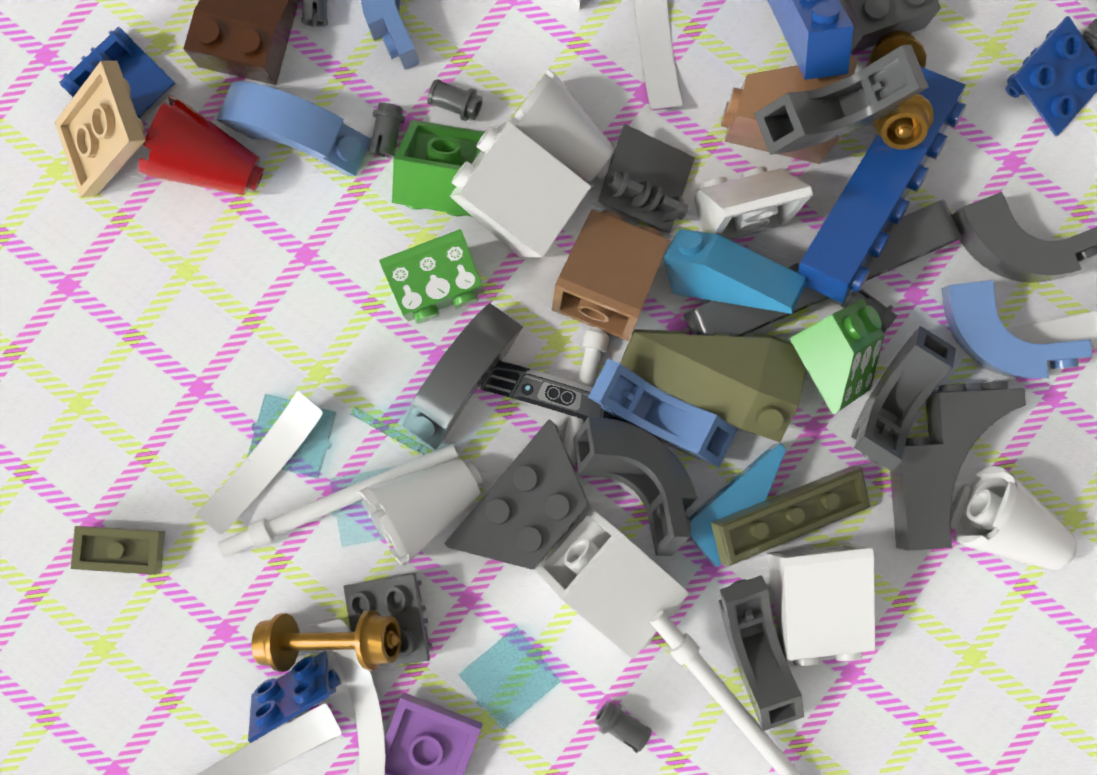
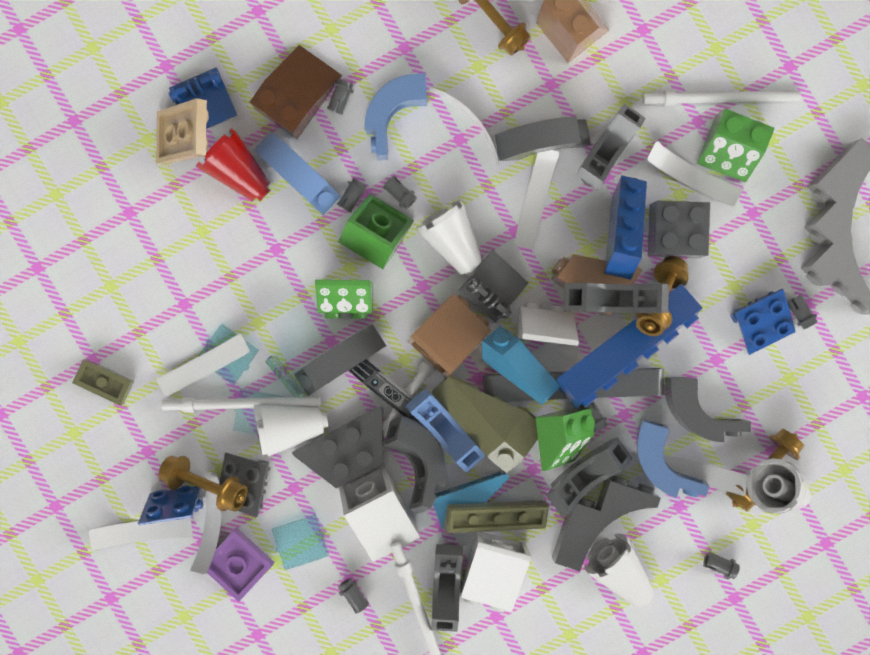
camera: 20 degrees right, 5 degrees up
white slope [450,122,591,257] -> none

